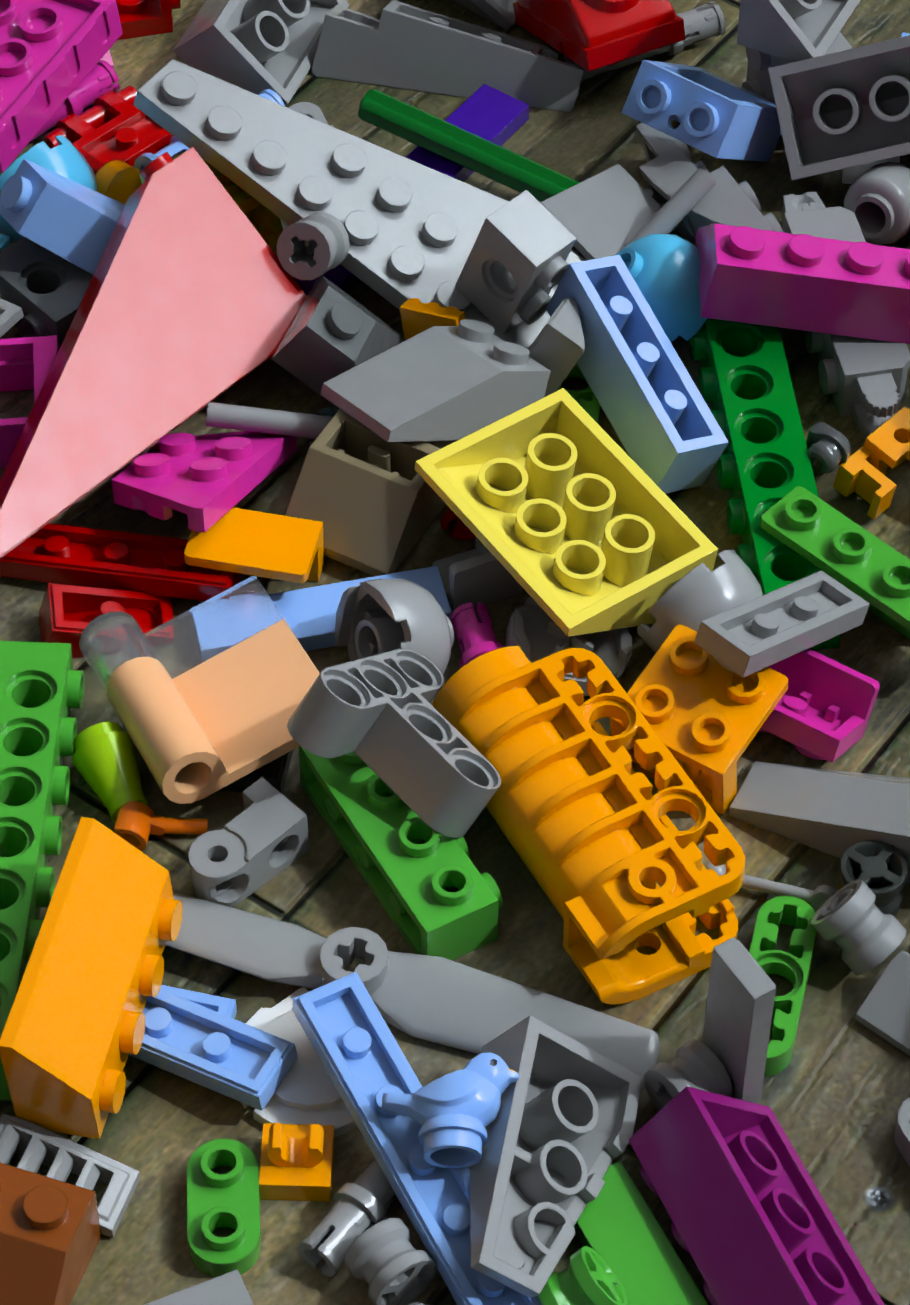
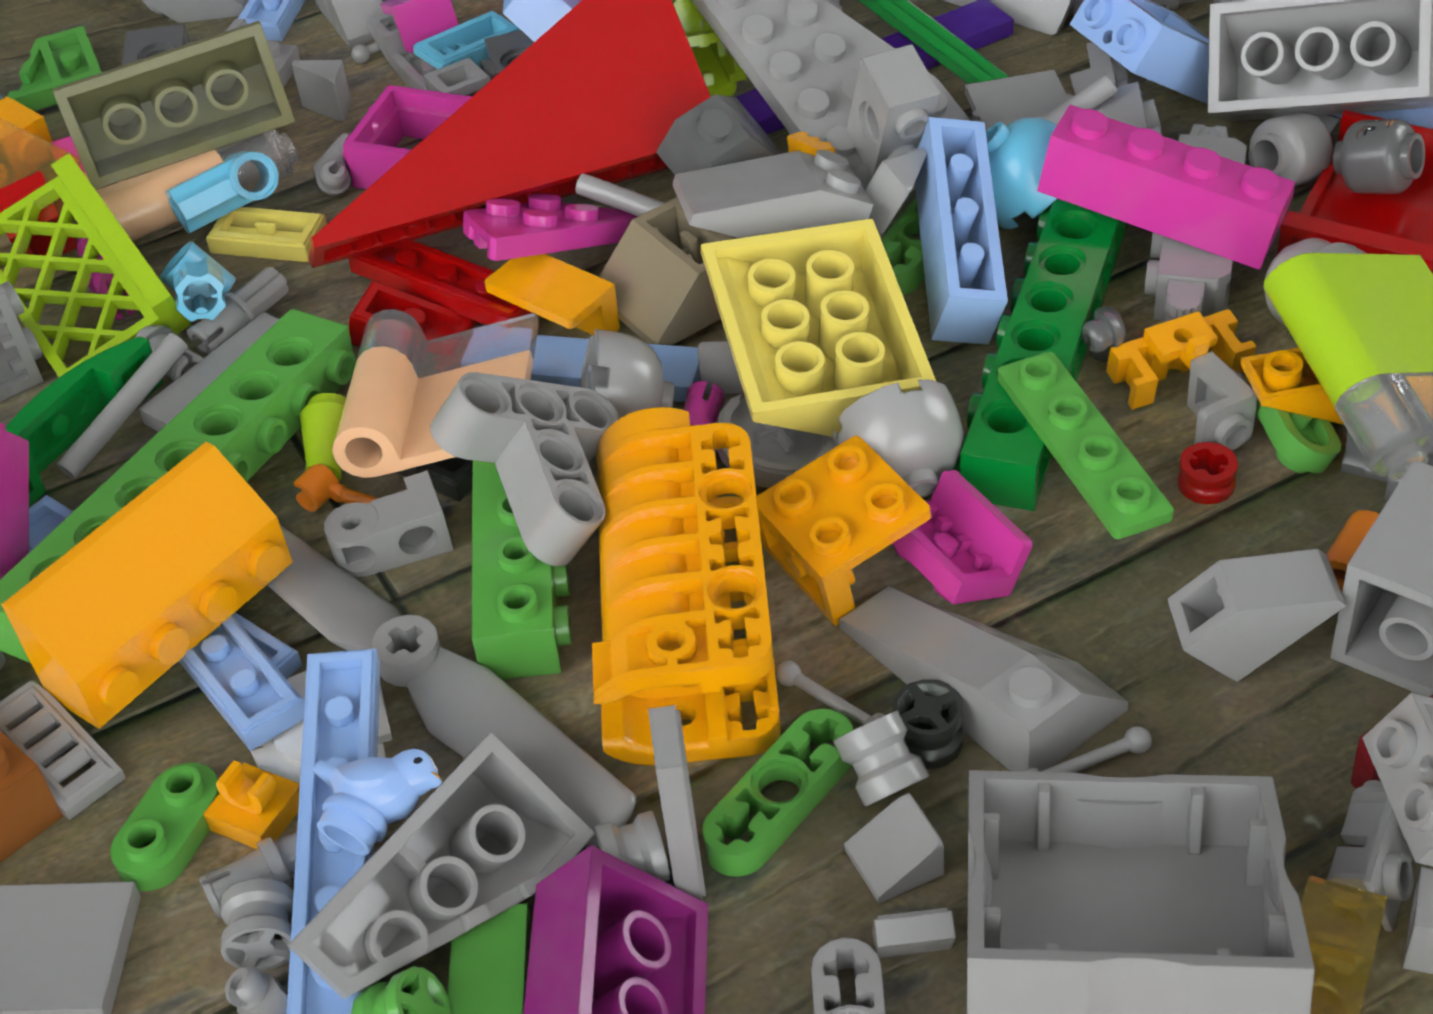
camera: 30 degrees right, 5 degrees down
light grey wheel [276,212,350,280] -> none
light grey plate [694,570,870,678] -> none

